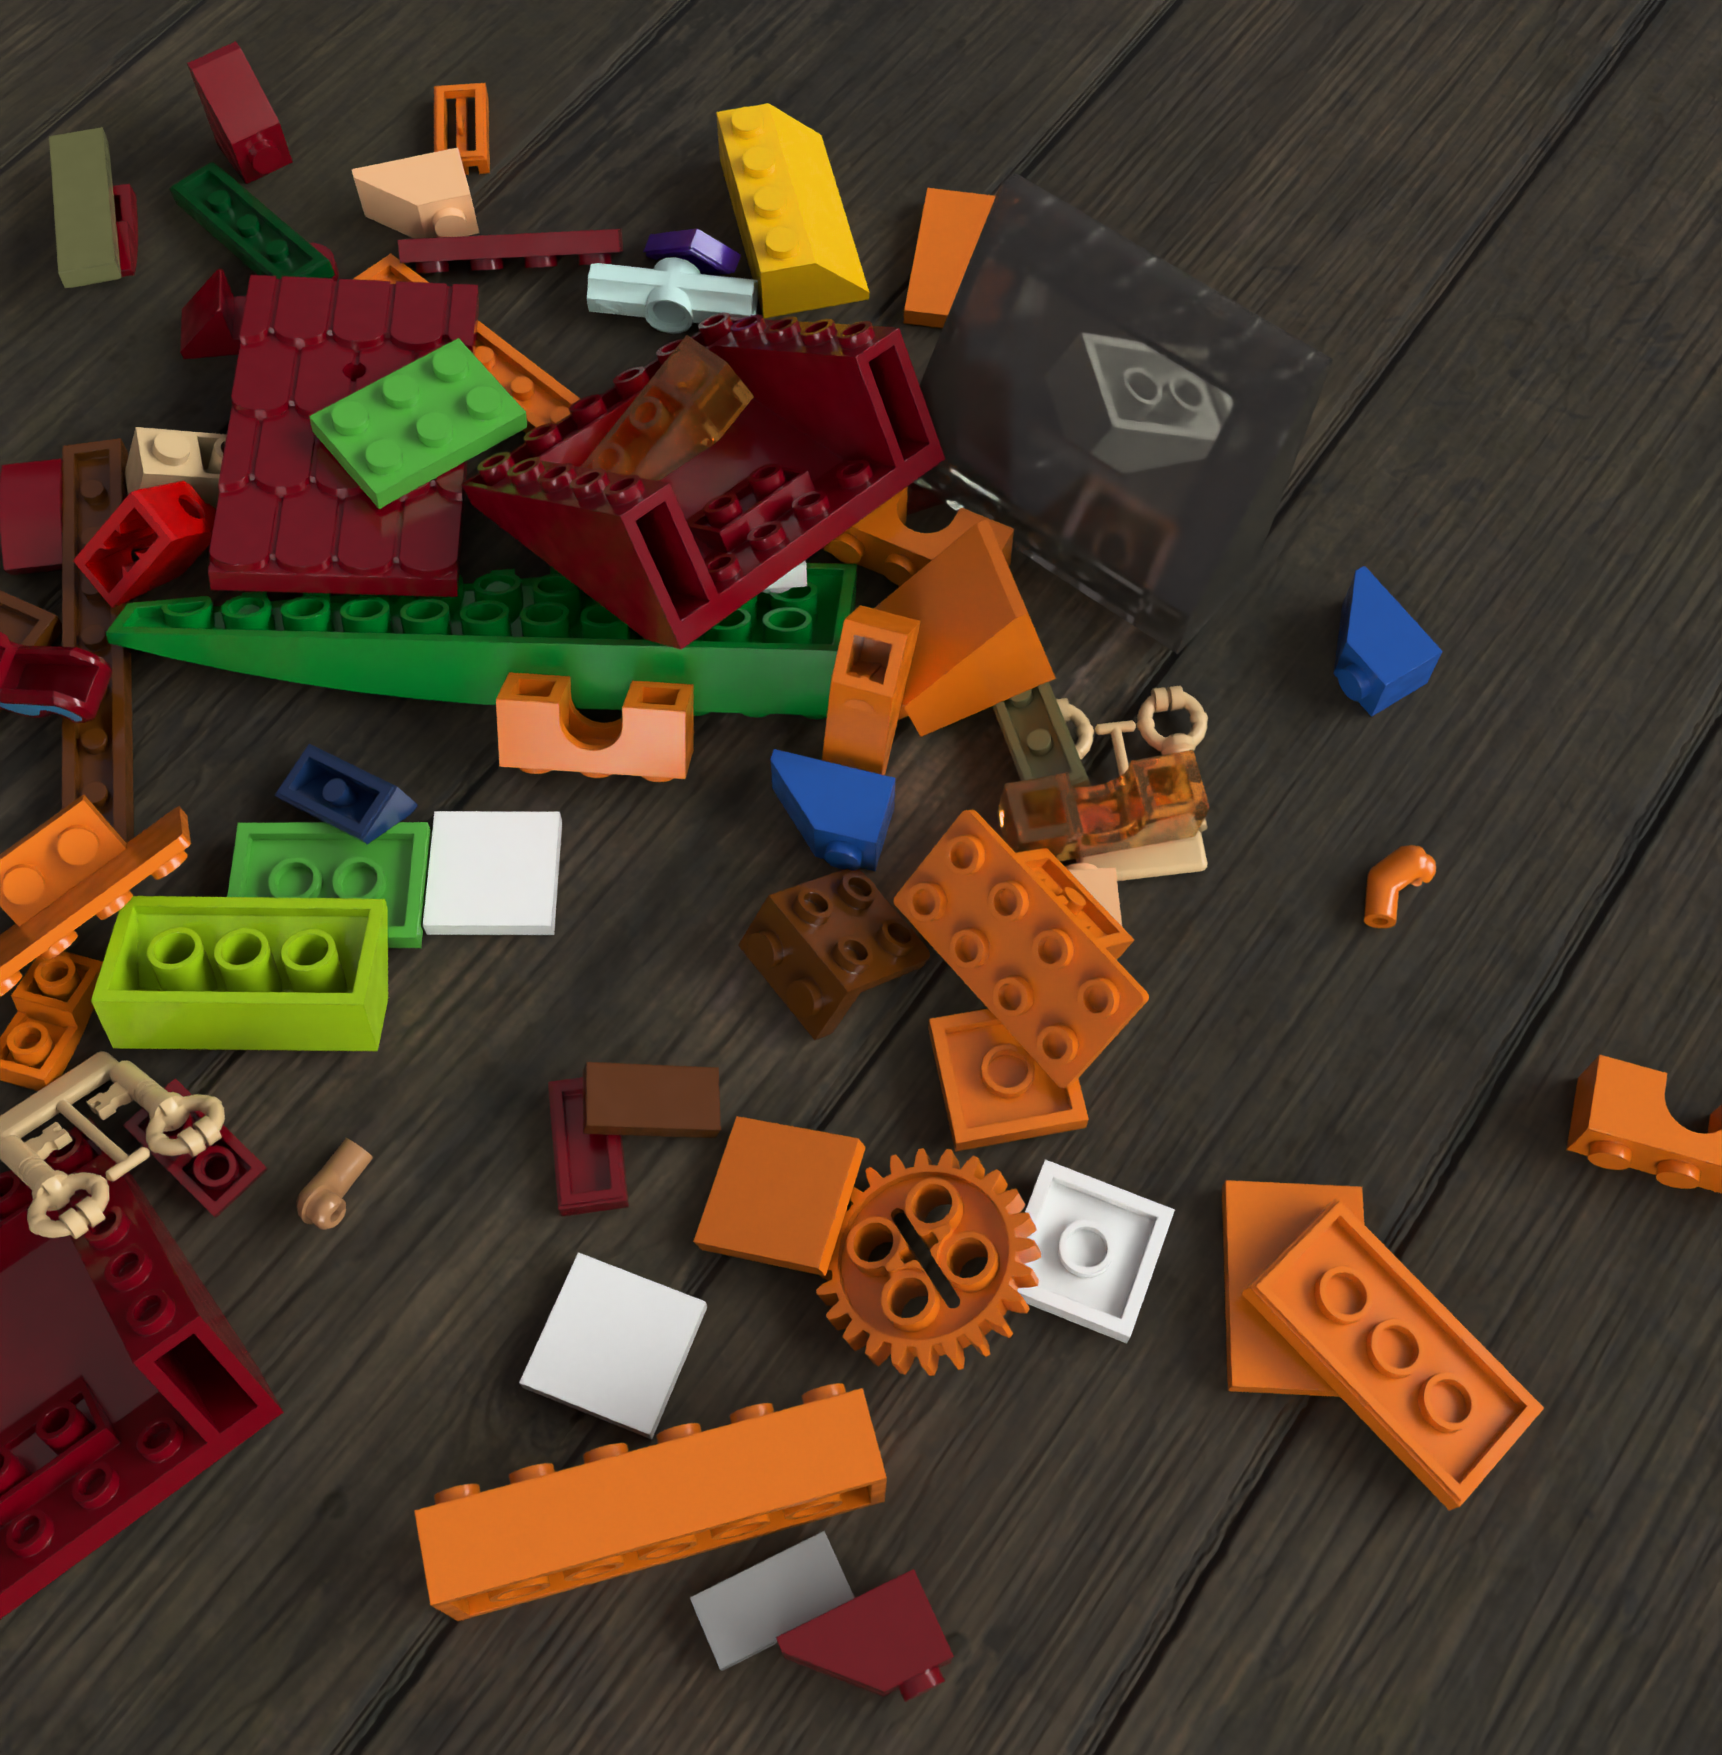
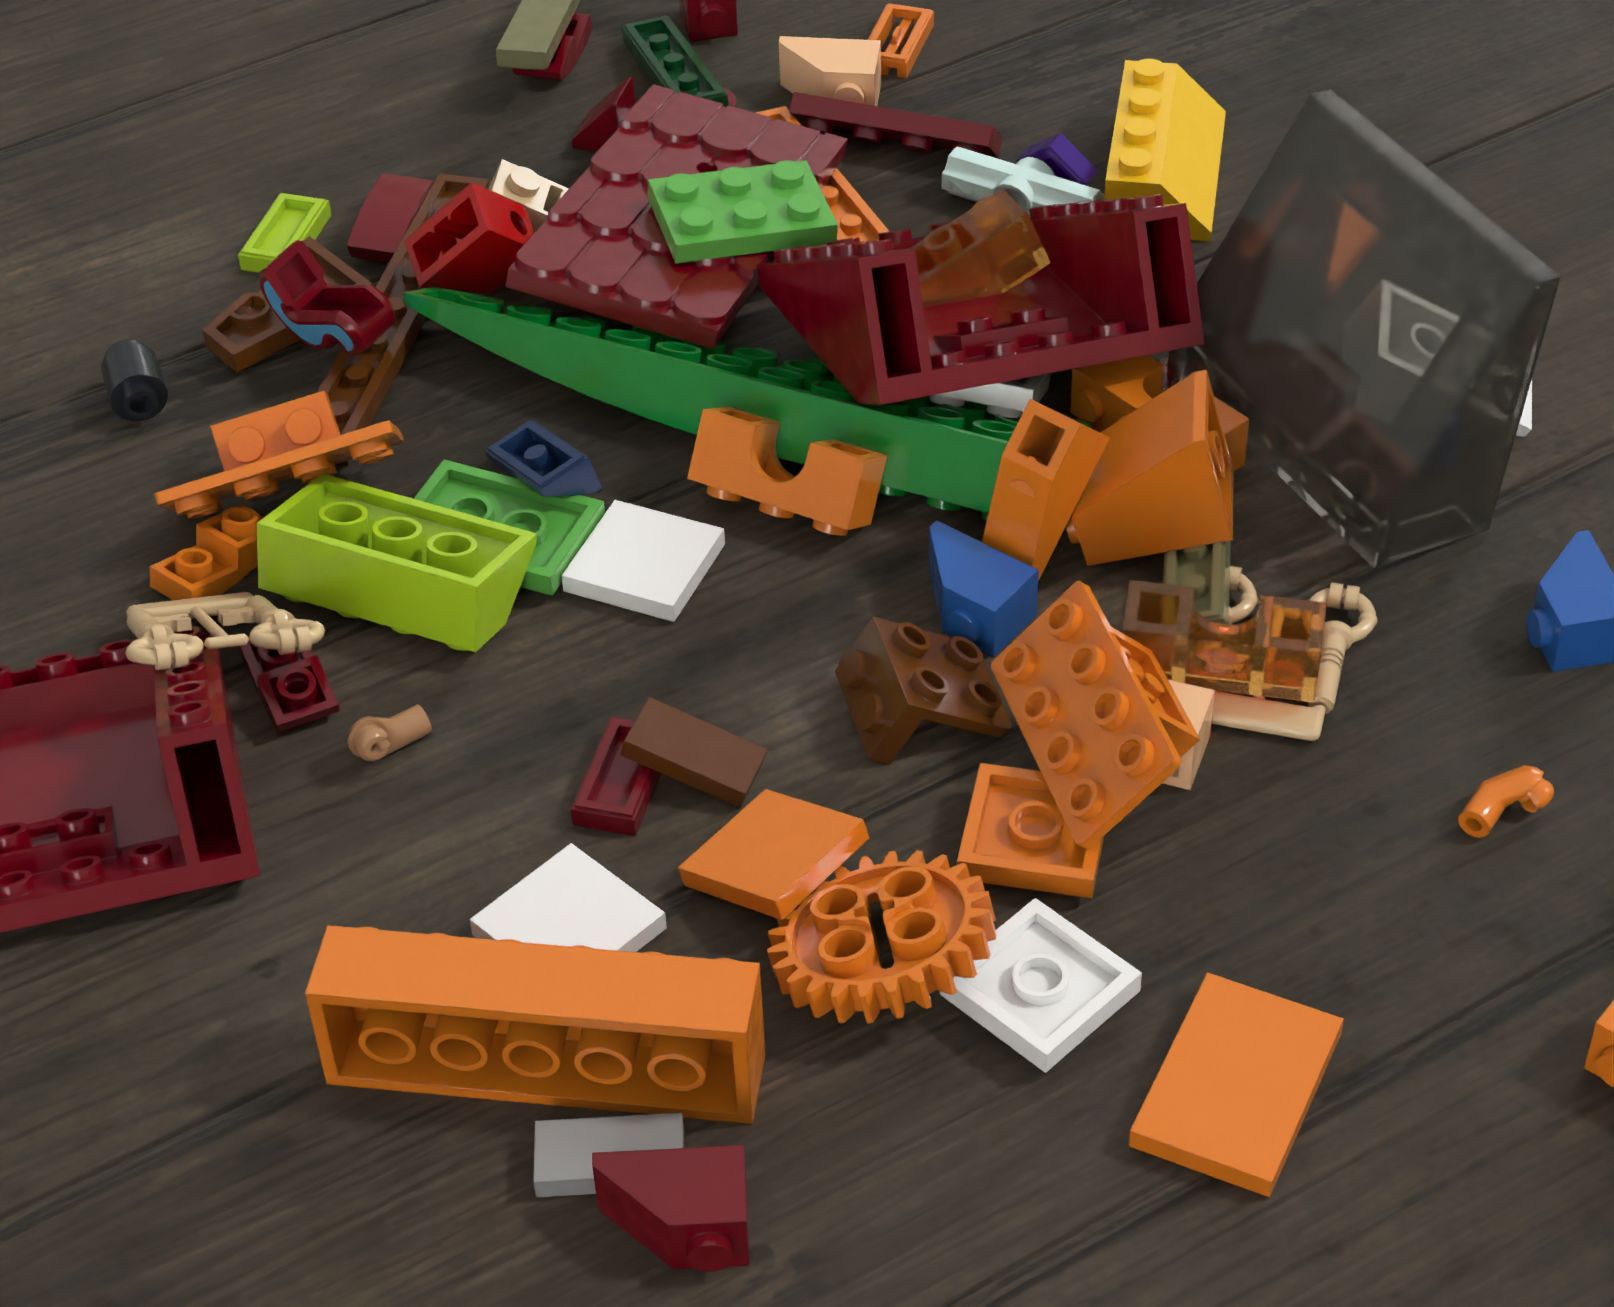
camera: 25 degrees right, 20 degrees down
orange tile [1241,1197,1544,1510] -> none

